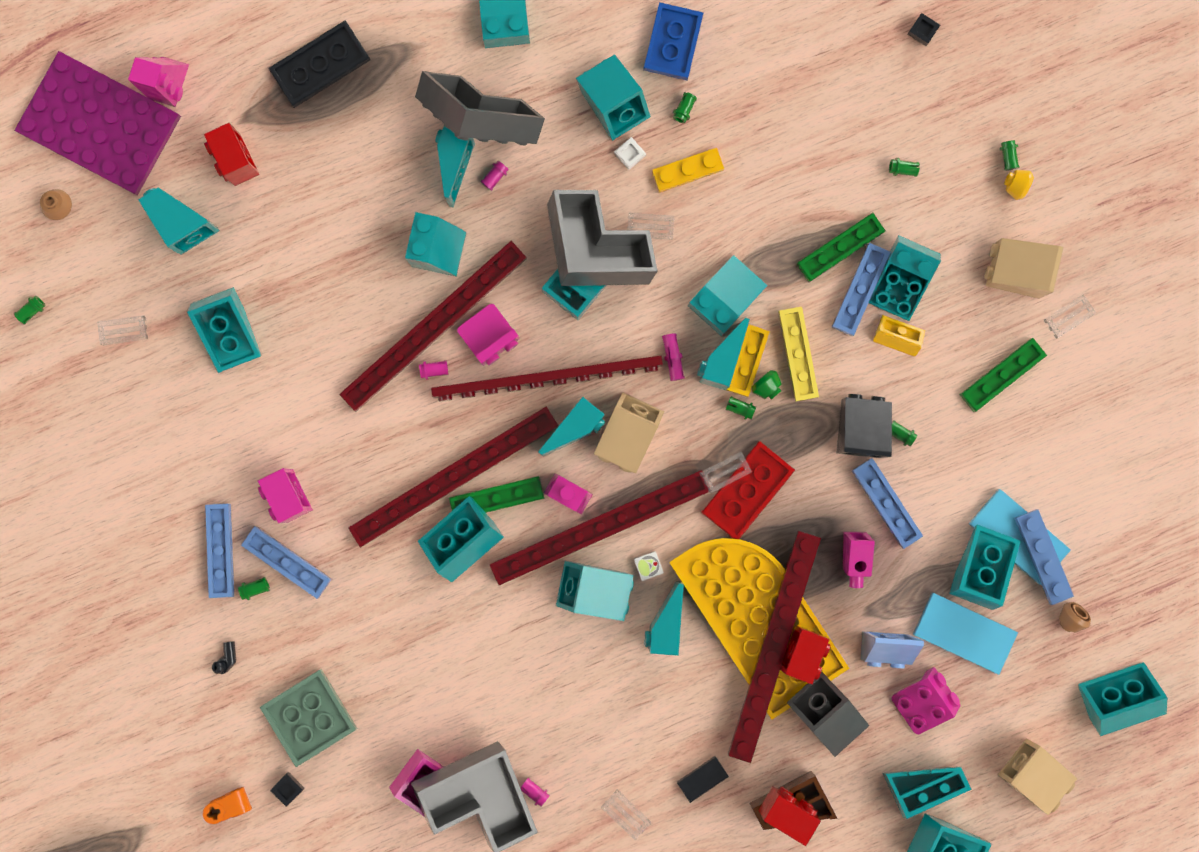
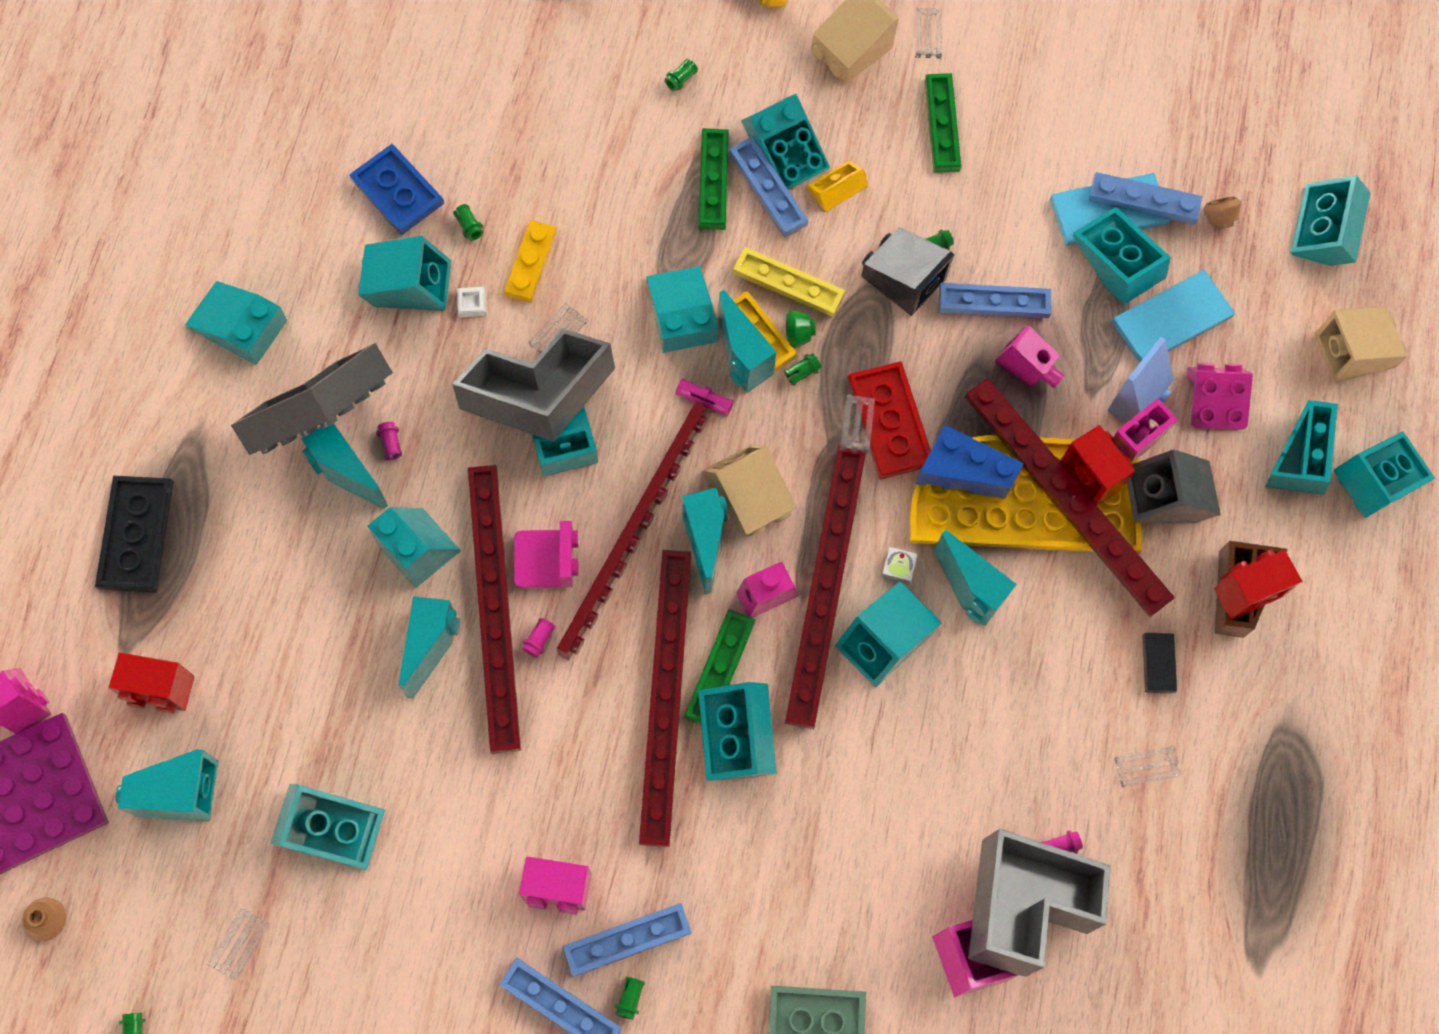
camera: 55 degrees left, 15 degrees down
none -> teal slope [398,596,460,698]
none -> blue wedge [915,425,1024,499]
none -> dark pink torso [1114,398,1178,462]

